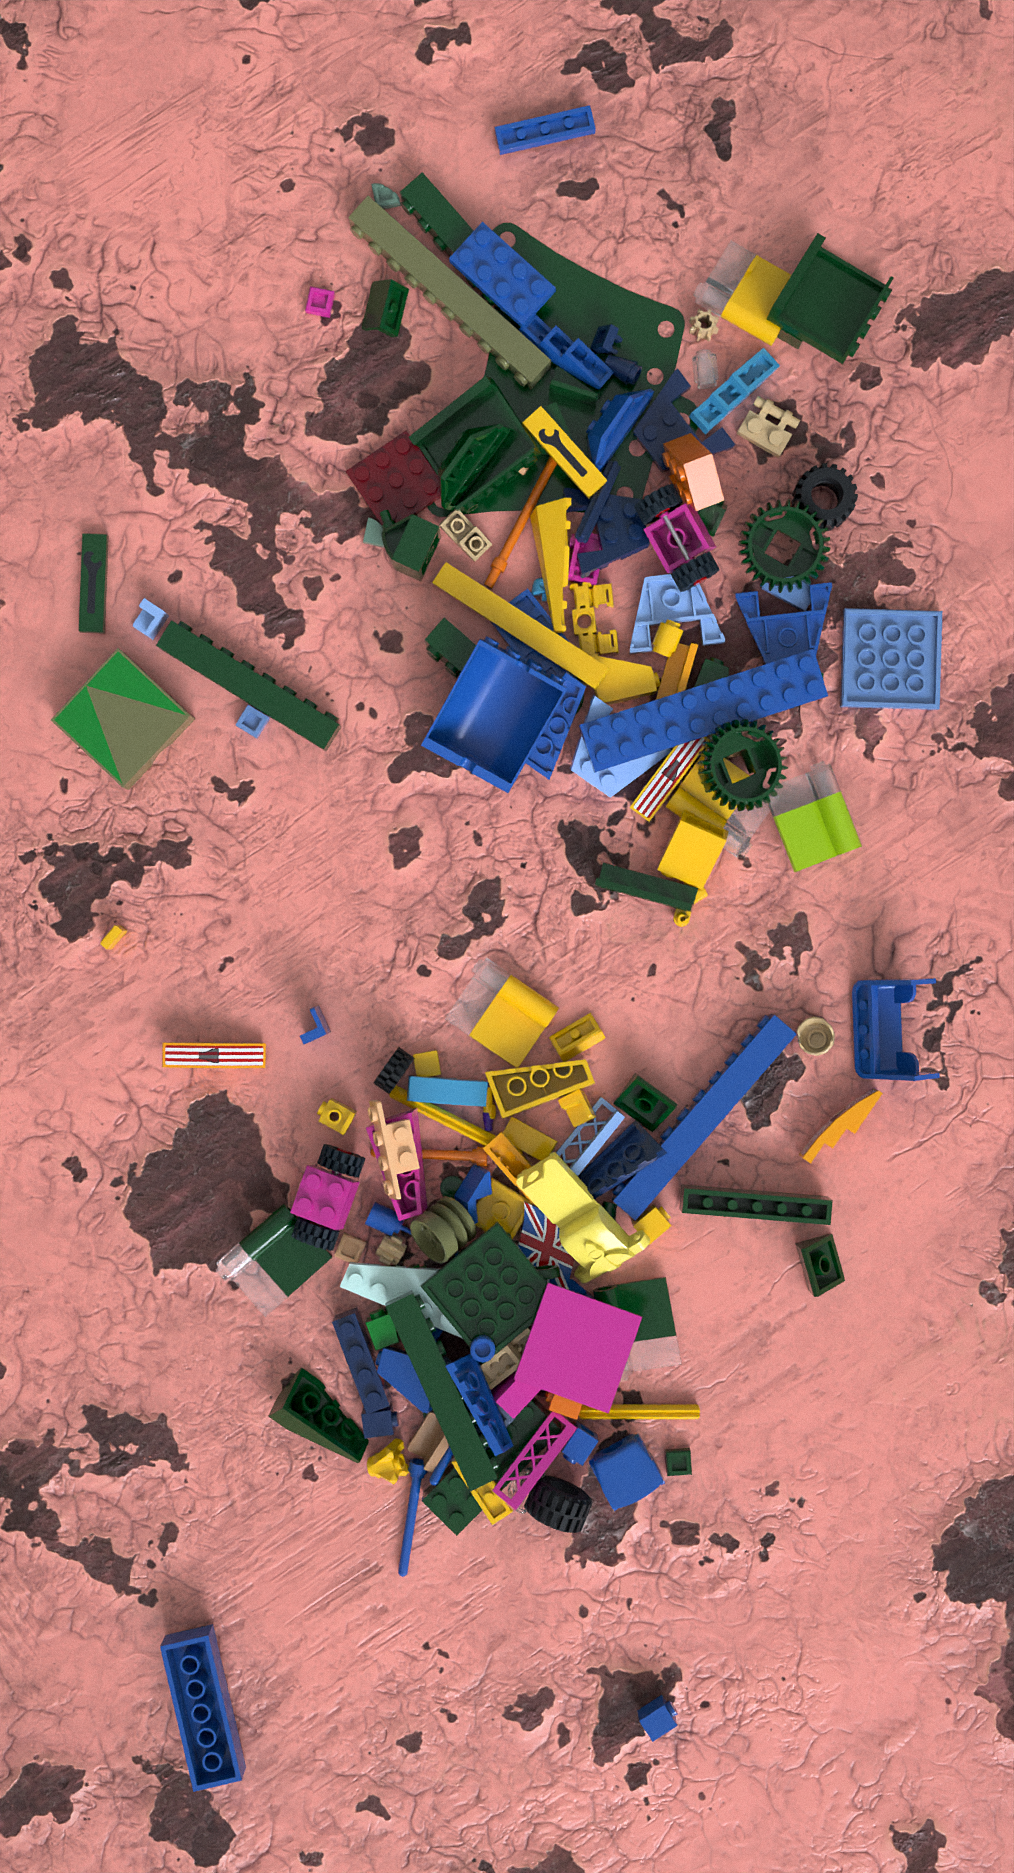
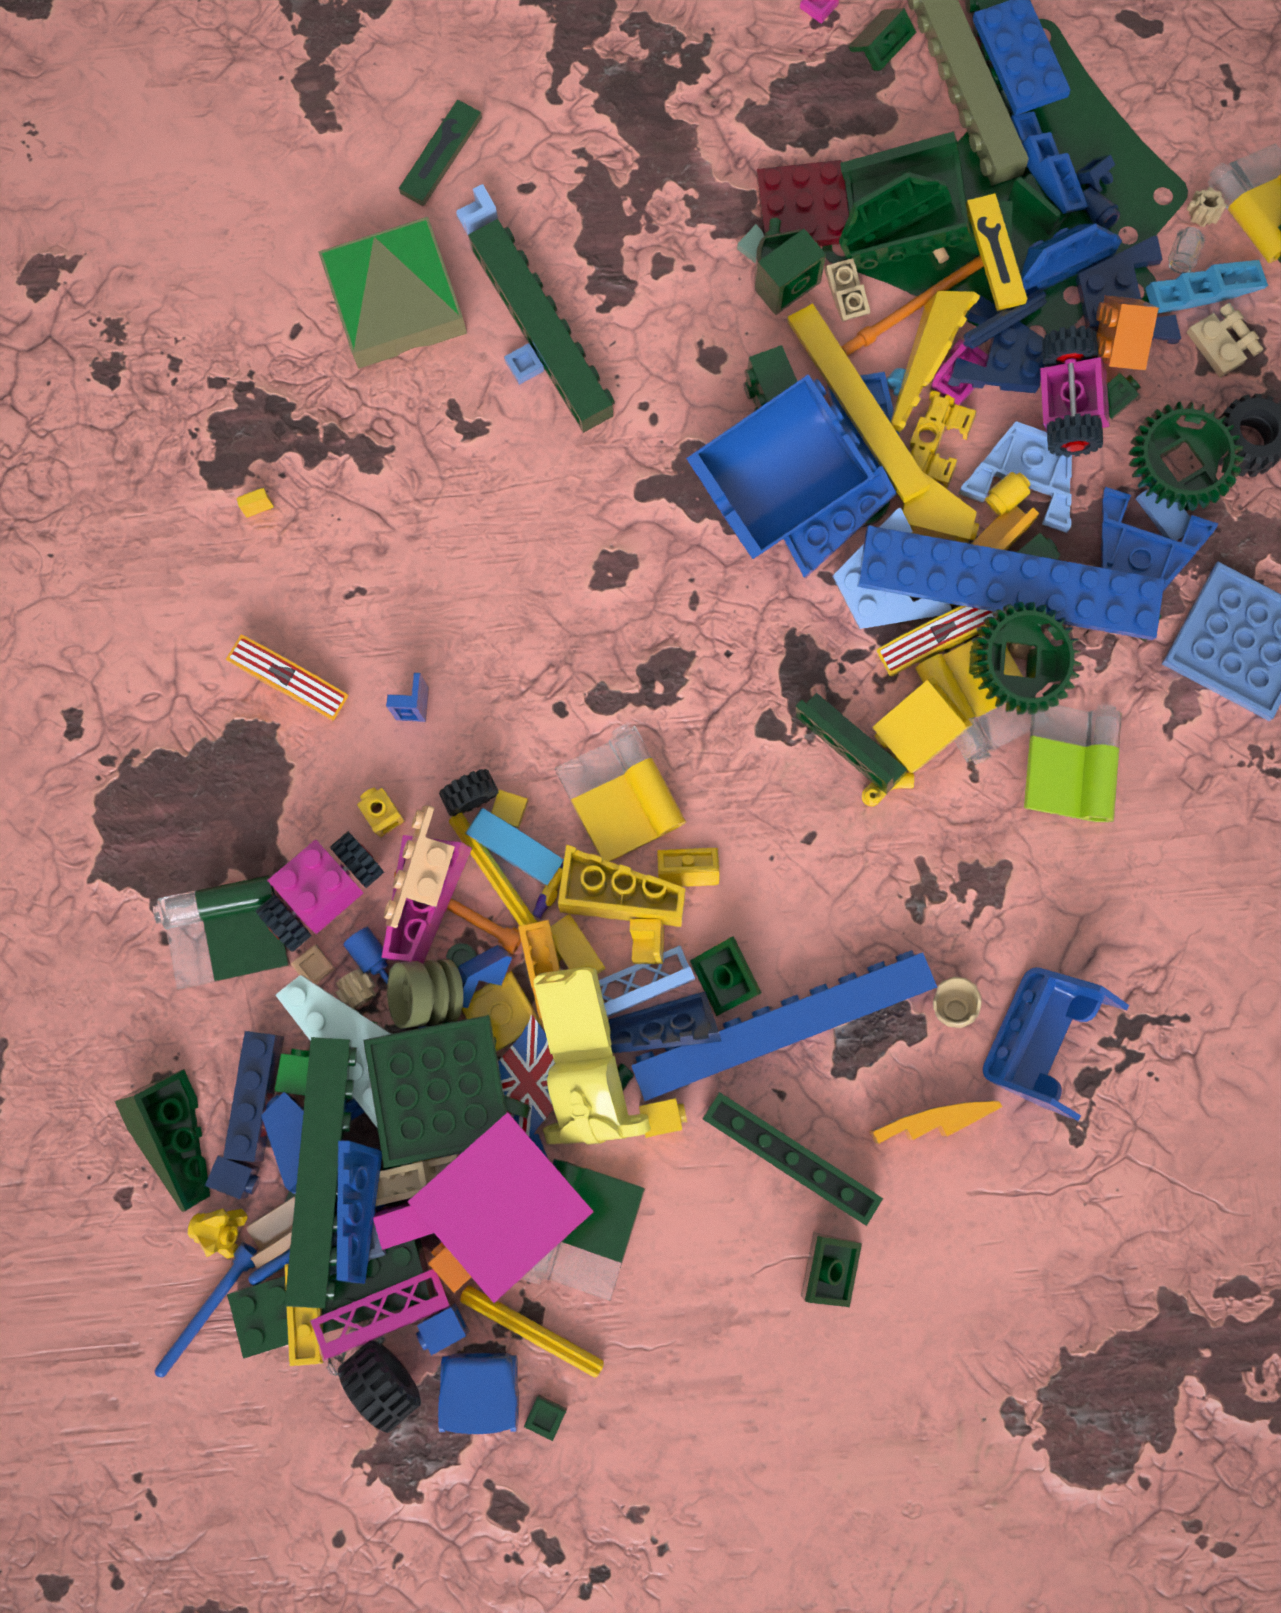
camera: 30 degrees right, 10 degrees down
blue tile [470,1335,495,1362] -> none

